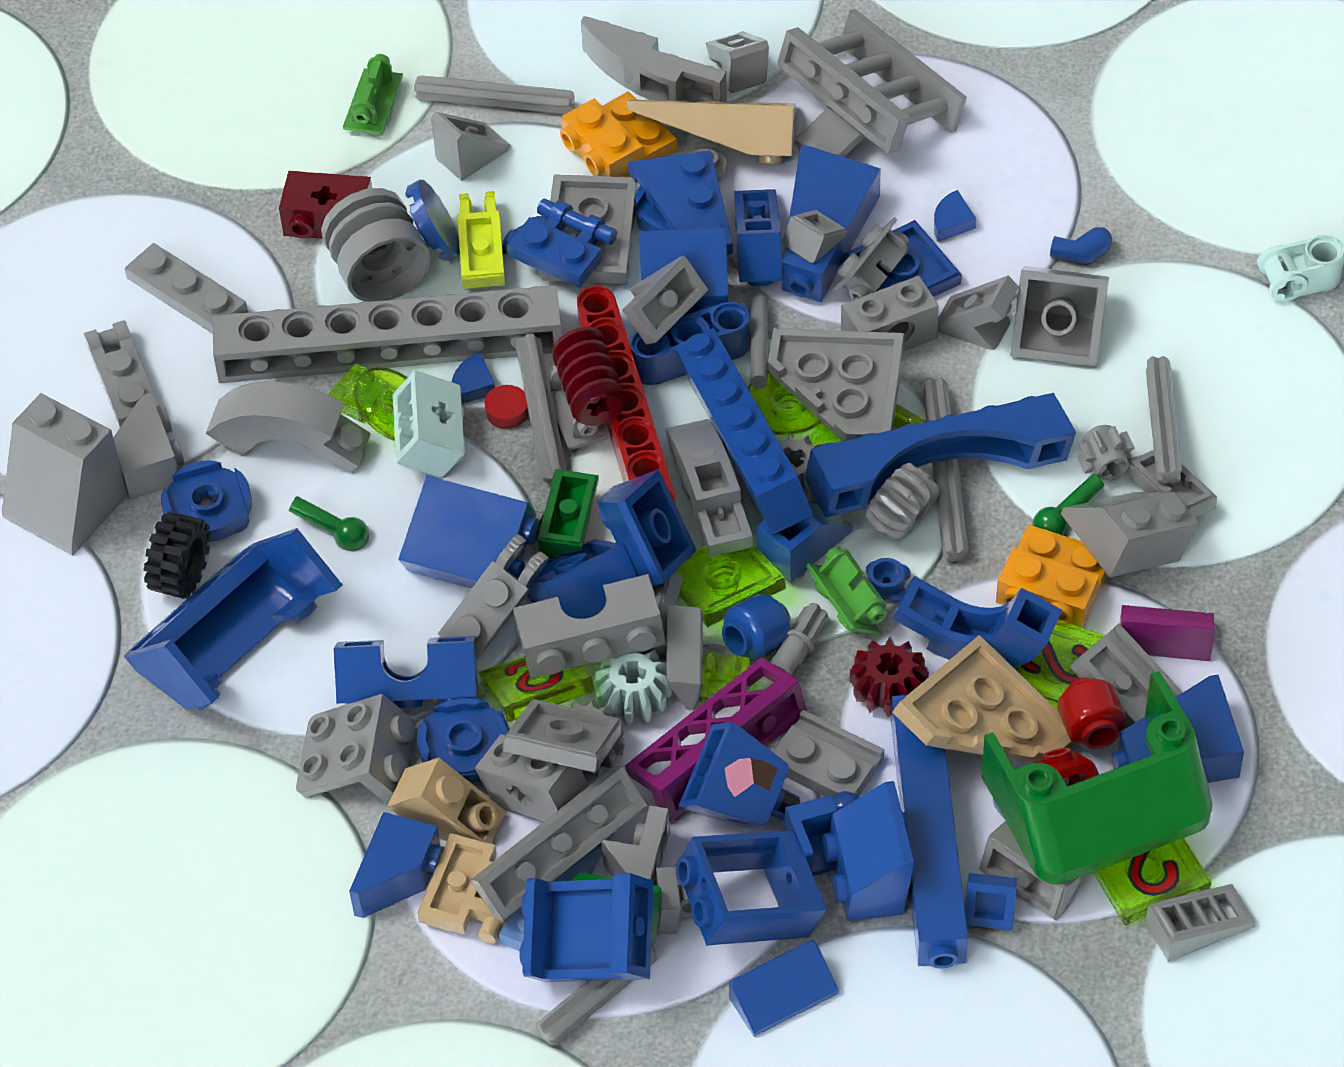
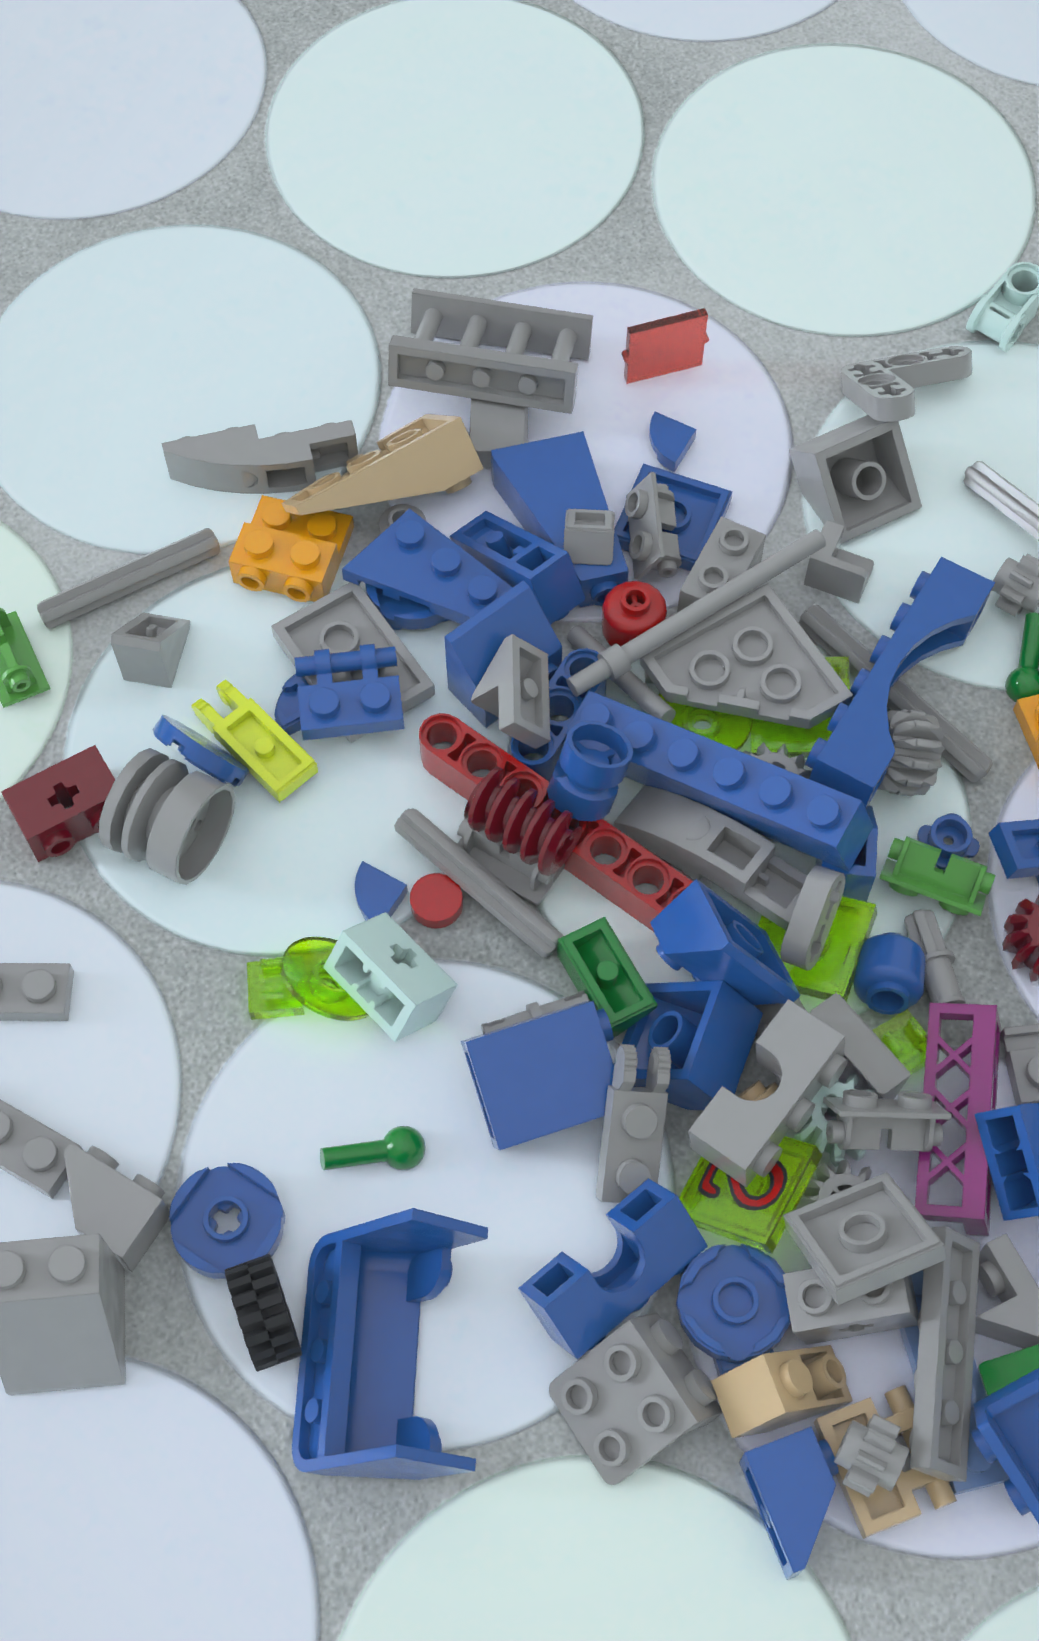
camera: 40 degrees left, 10 degrees up
light grey arch [206,381,371,473] -> none
light grey brick [212,285,562,383] -> none
light grey slope [705,31,769,93] -> none
light grey slope [938,275,1019,350] -> none
blue arm [1050,227,1112,264] -> none
none -> blue wheel [547,721,634,821]
none -> light grey bar [566,529,826,697]
none -> red head [602,581,667,647]
none -> clear red piece [621,308,709,384]
none -> light grey beam [780,865,845,971]
none -> light grey panel [804,520,874,604]
none -> light grey hinge [823,1089,952,1152]
none -> light grey gear [834,1414,909,1497]
none -> light grey beam [841,346,972,422]

